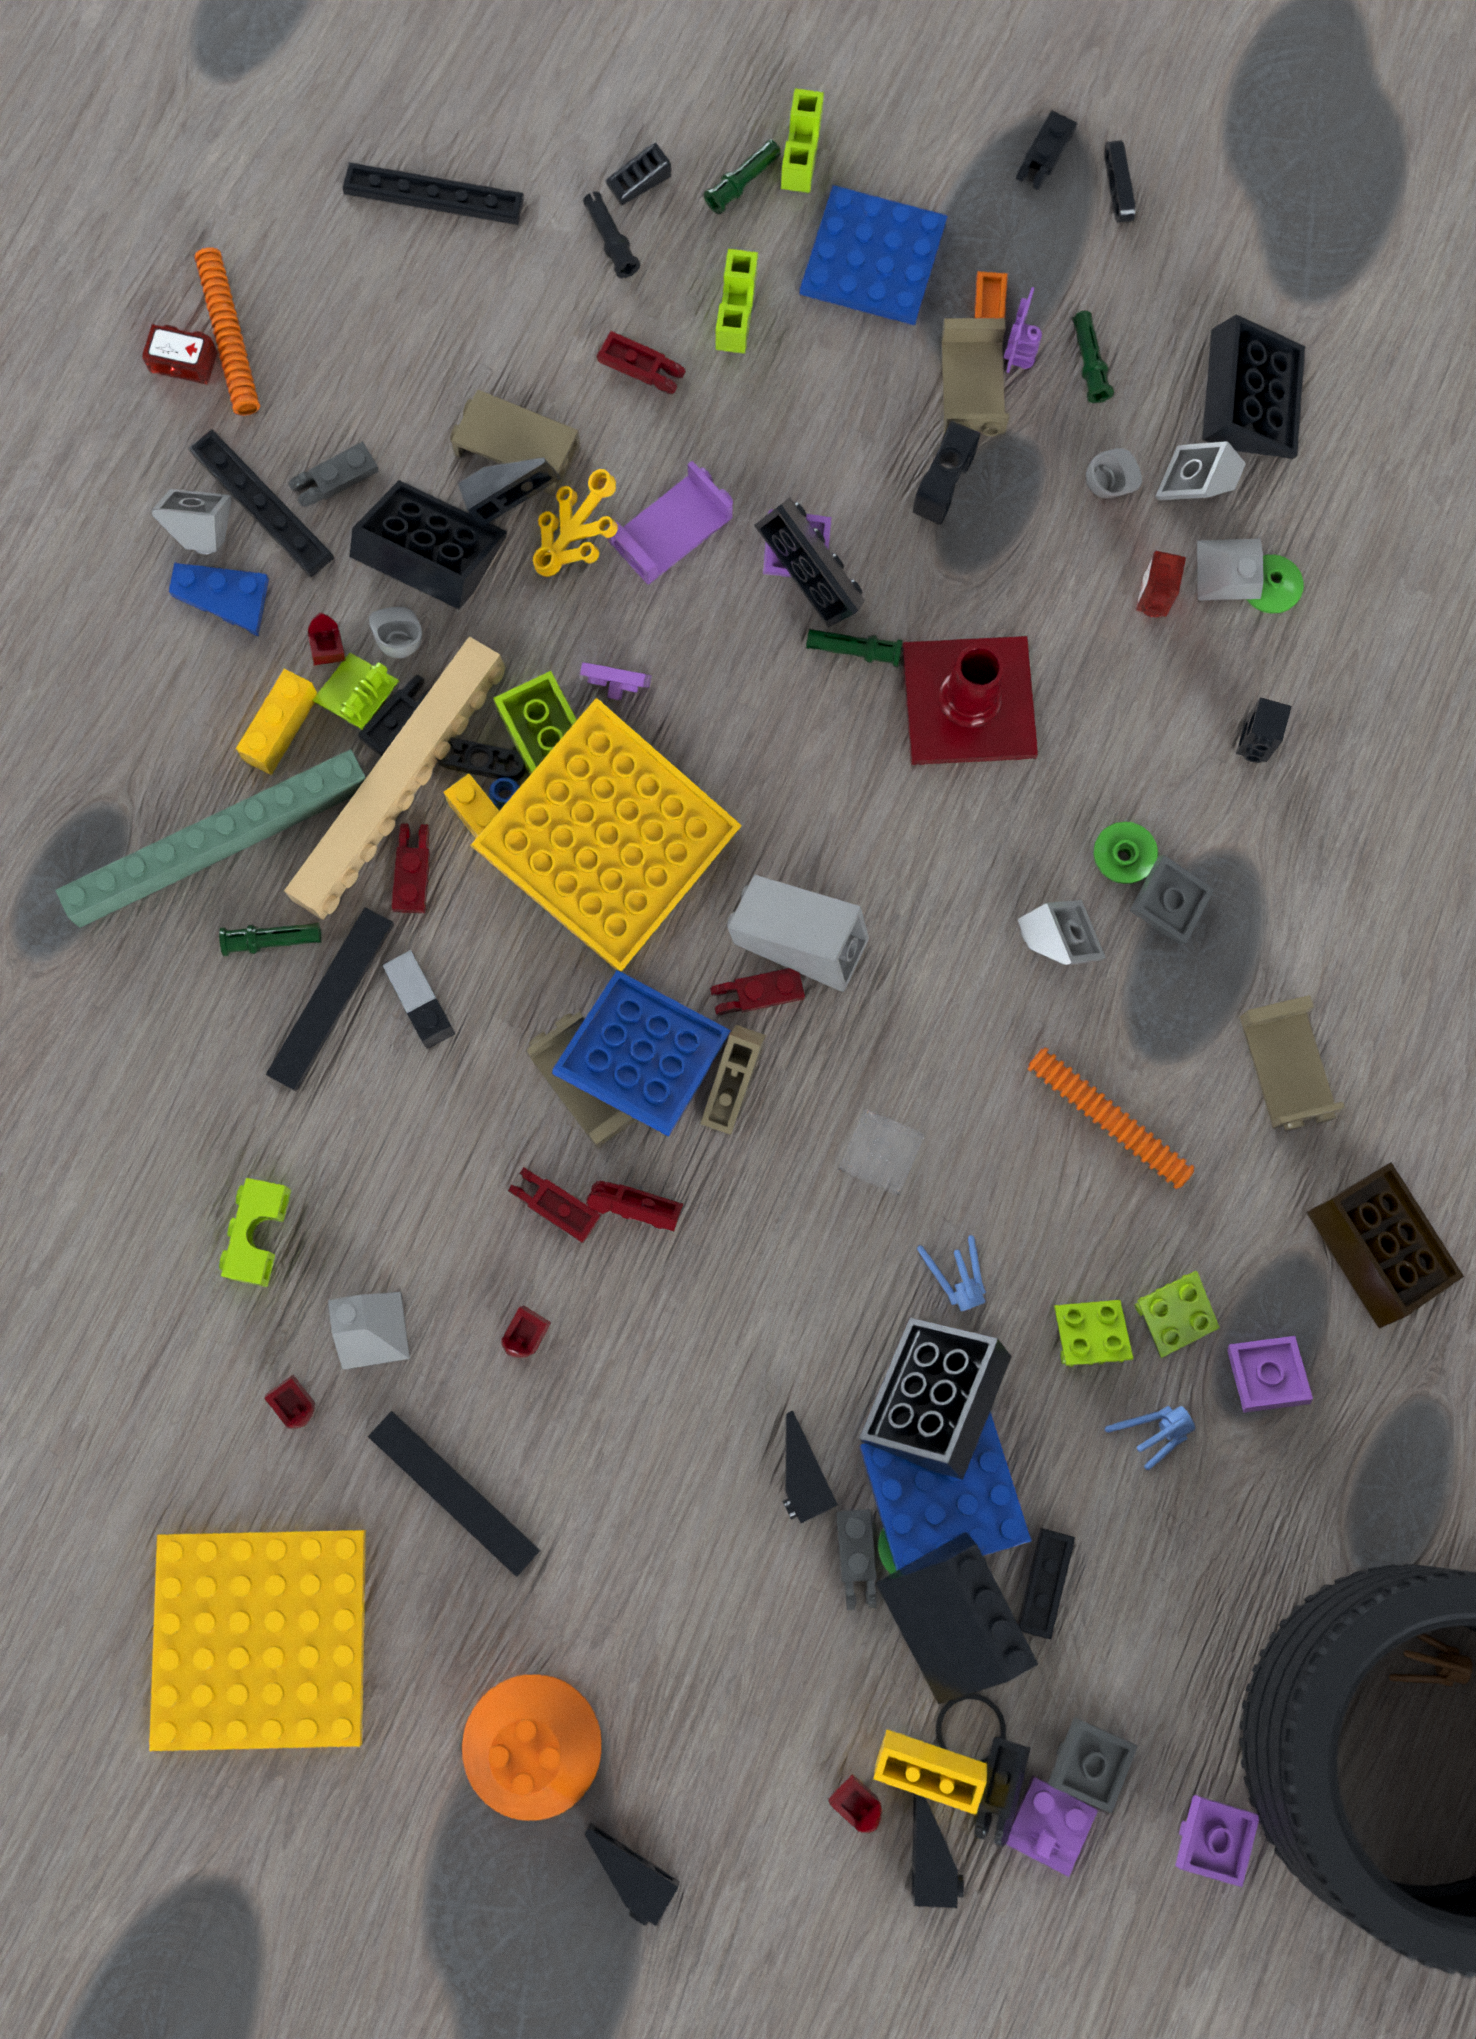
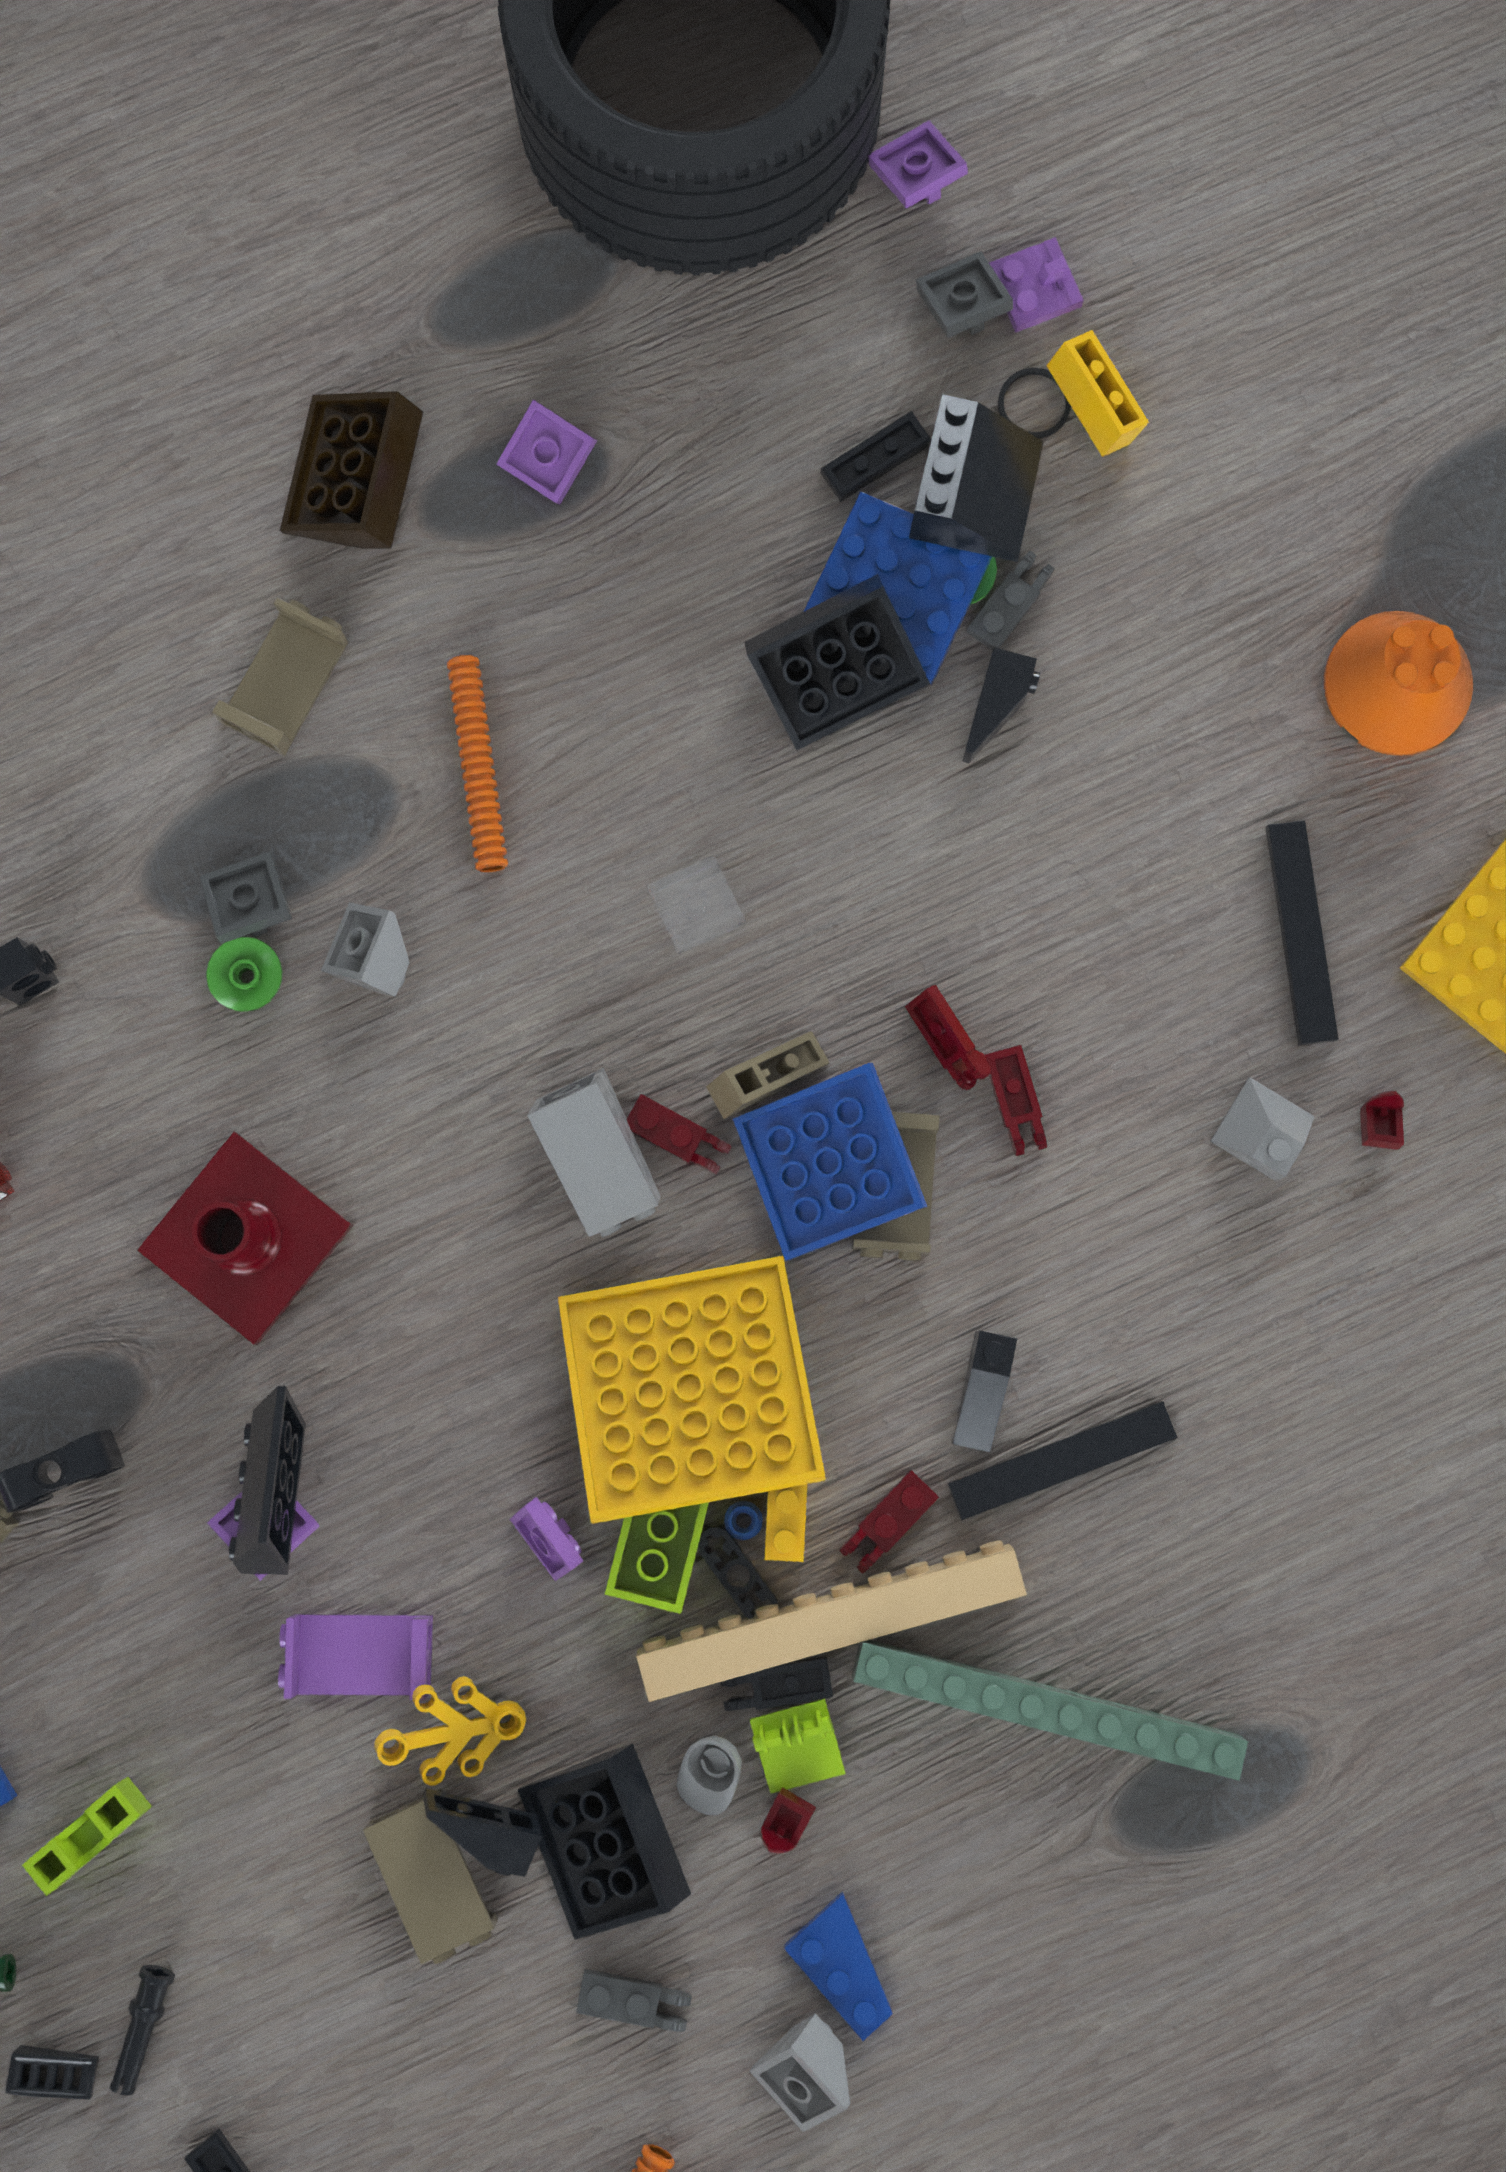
camera: 135 degrees left, 5 degrees up
black tile [189,429,334,578] -> none
dark green pin [219,922,321,957] -> none
lime arch [219,1178,292,1287] -> none
yellow brick [236,669,317,775] -> none
dark red plate [501,1305,551,1358] -> none
black slope [584,1823,679,1926] -> none
dark red hinge [597,330,686,394] -> none
dark green pin [806,628,903,667] -> none
dark red plate [828,1774,882,1833] -> none
black slope [911,1793,964,1908] -> none
medium blue plant [917,1235,986,1311] -> none
black hinge [974,1736,1031,1847] -> none
lime hinge [1054,1300,1133,1367] -> none
medium blue plant [1105,1406,1195,1470] -> none
lime hinge [1134,1271,1220,1358] -> none

